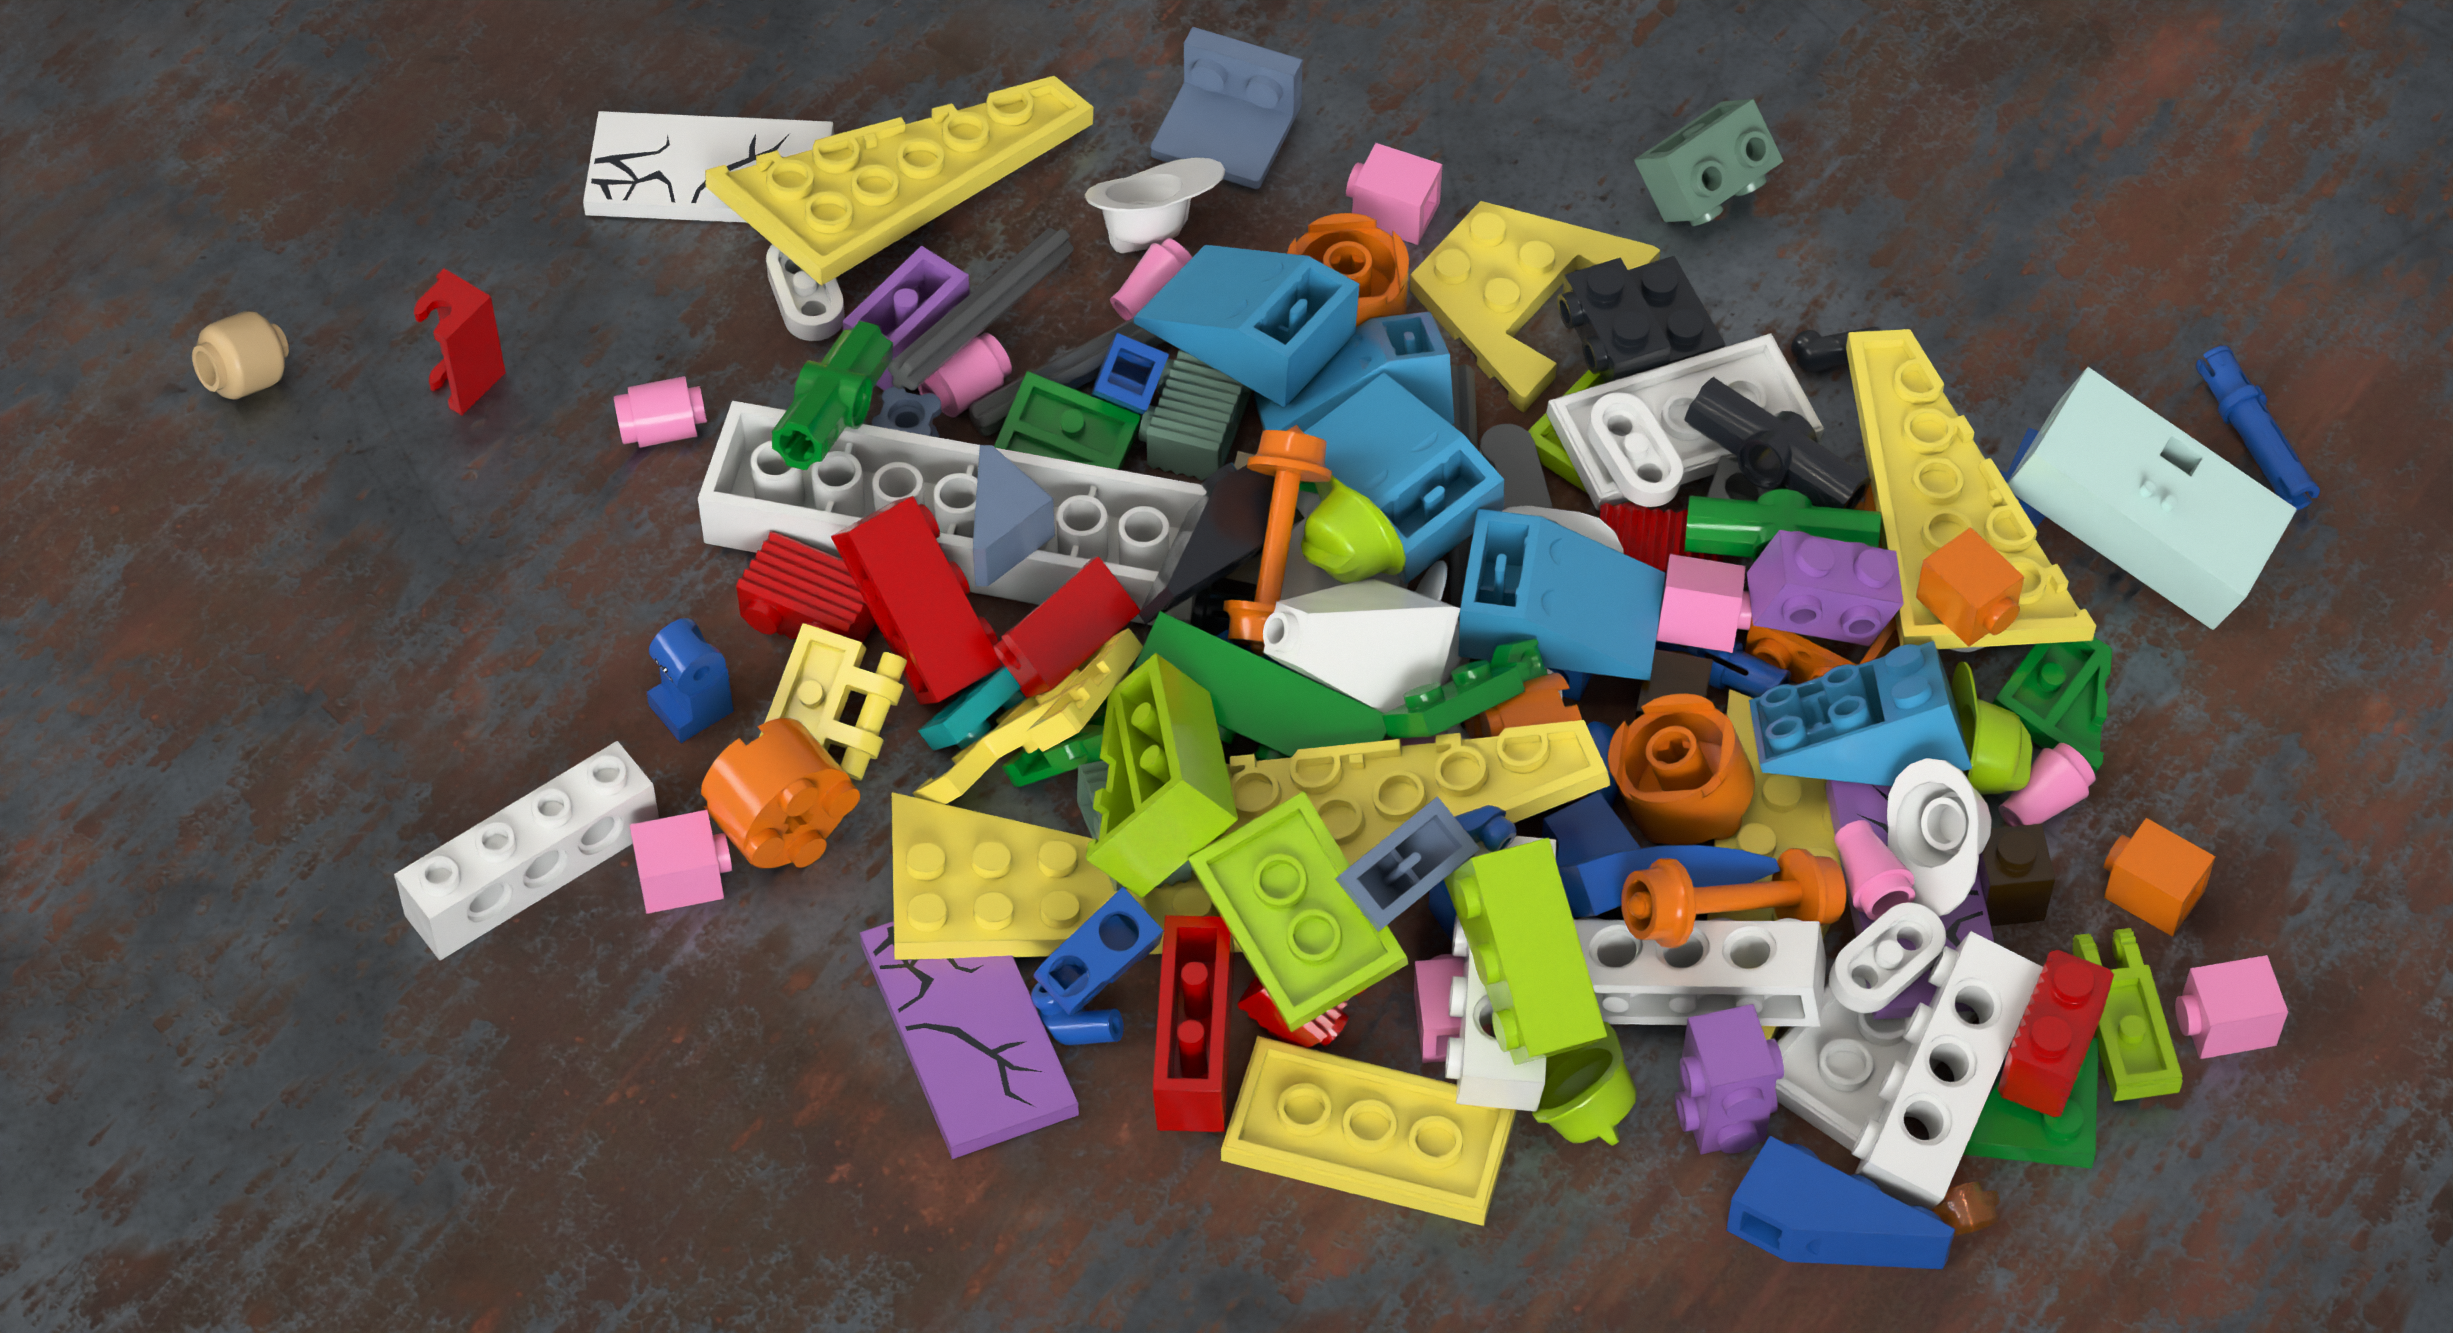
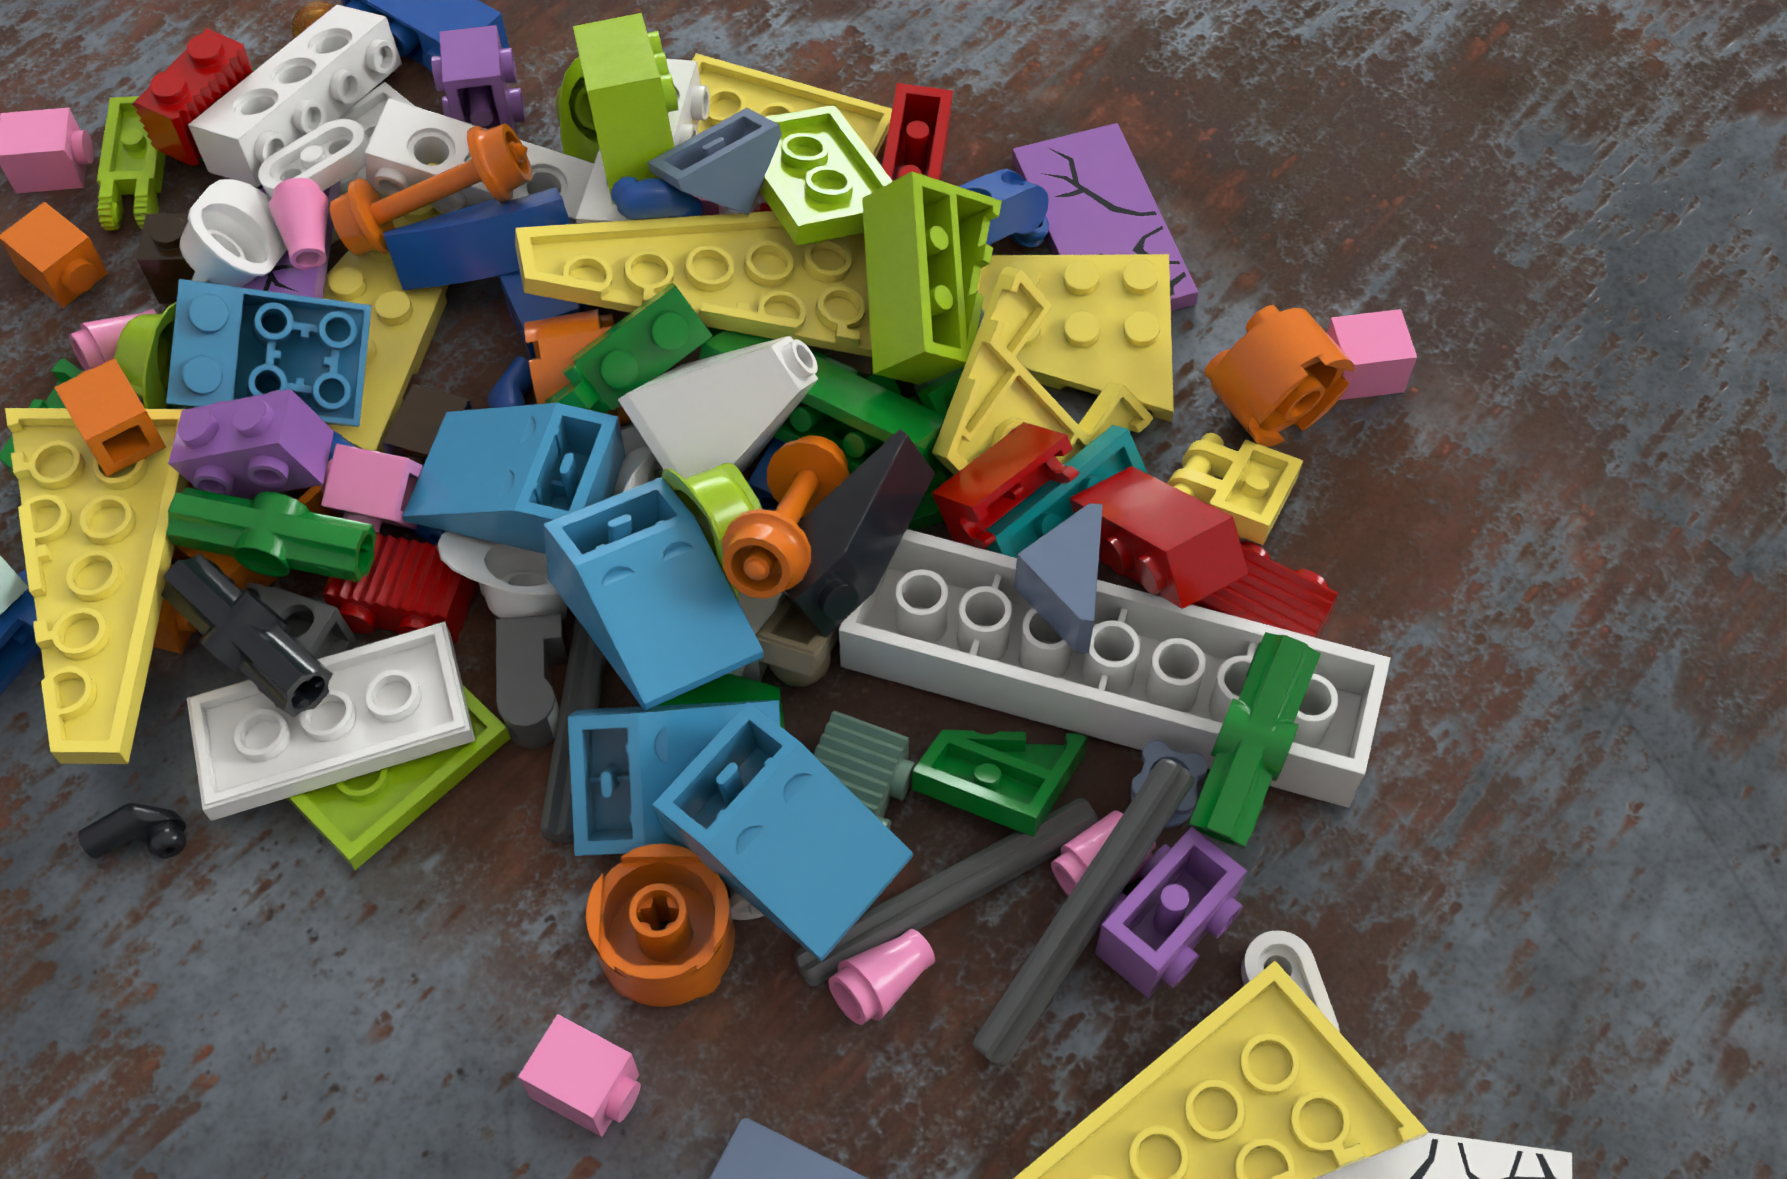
camera: 175 degrees left, 5 degrees up
white brick [394,741,659,960] -> none
red hinge [414,268,506,416] -> none
bright pink brick [613,376,707,448] -> none
blue leg [647,618,734,743] -> none
white piece [1085,158,1225,253] -> none
blue leg [1091,333,1169,414] -> none
light yellow wing [1410,201,1660,413] -> none
black plate [1557,256,1725,383] -> none
white plate [1587,392,1683,507] -> none
orange brick [1608,694,1755,846] -> none
sand green brick [1634,98,1783,226] -> none

